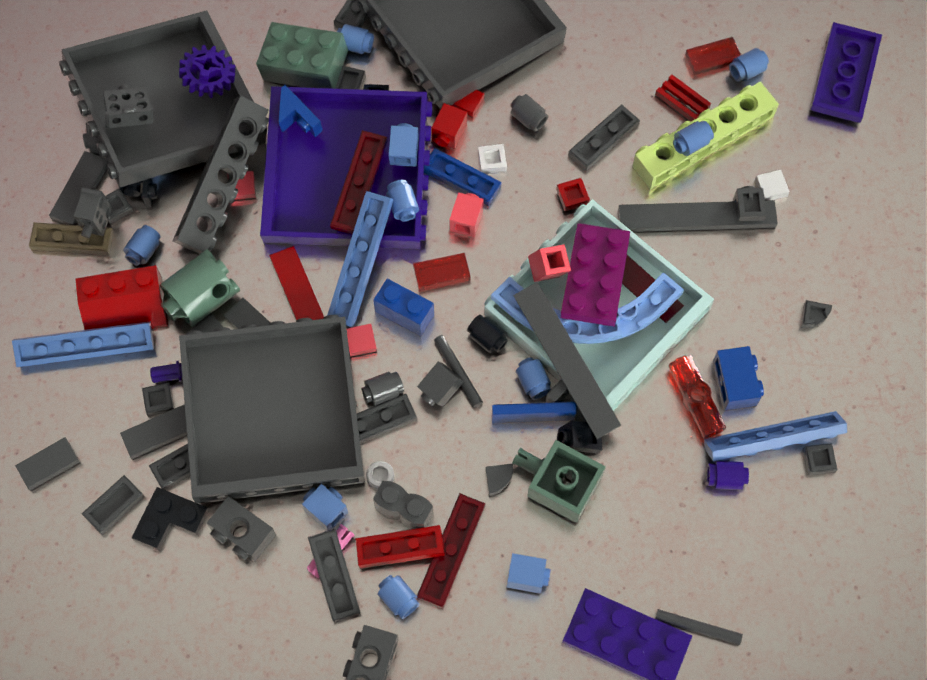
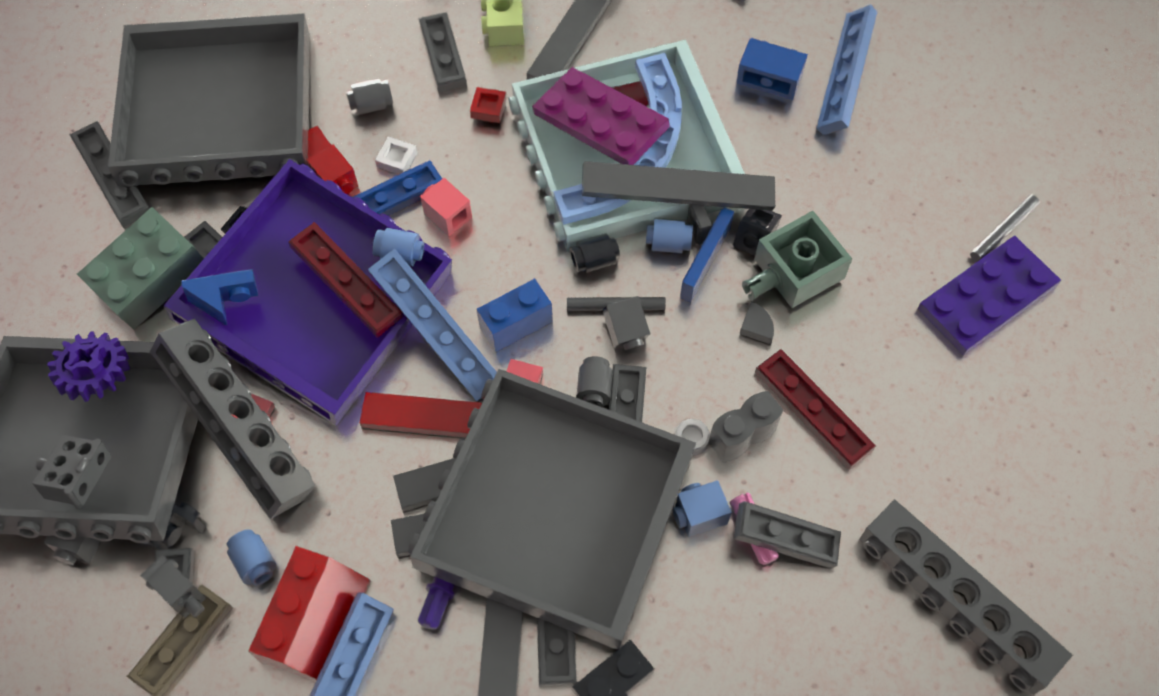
camera: 60 degrees left, 5 degrees down
dark grey tile [49,151,108,225] -> none
dark grey tile [142,382,175,416] -> none
sand green cylinder [159,249,240,327] -> none
dark grey brick [207,496,276,562] -> none
medium blue brick [337,24,374,54] -> none
red plate [356,525,445,569] -> none
medium blue brick [377,575,420,619] -> none
medium blue brick [389,123,419,167] -> none
clear red tile [413,253,471,291] -> none
medium blue brick [507,553,551,594] -> none
coral brick [528,244,571,282] -> none
clear red piece [668,355,726,439] -> none
dark purple brick [707,461,749,490] -> none
dark grey tile [803,443,838,475] -> none

